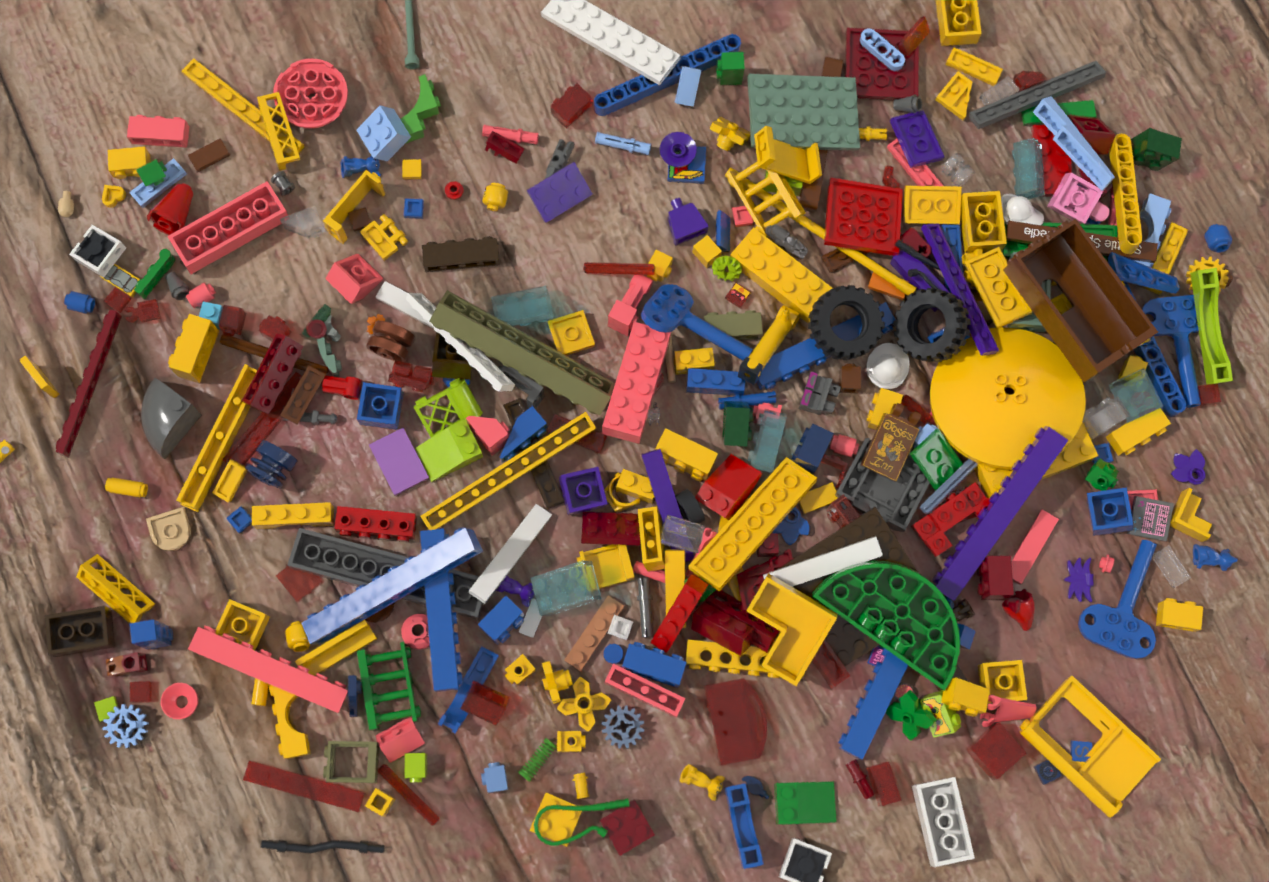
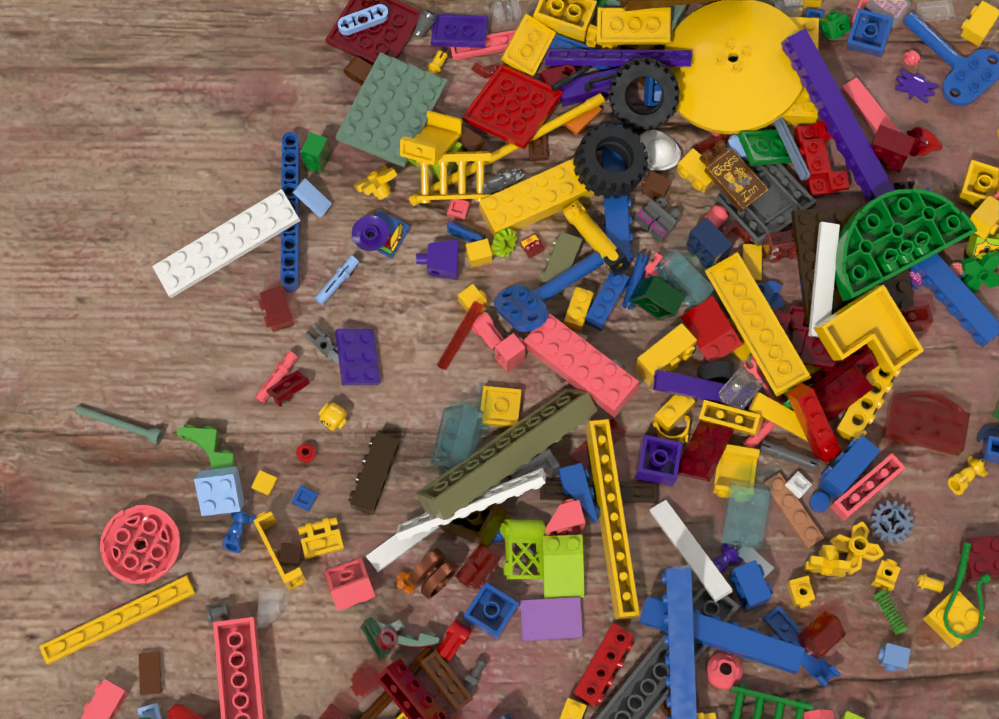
camera: 60 degrees left, 5 degrees down
yellow fence [257,92,300,171] -> none

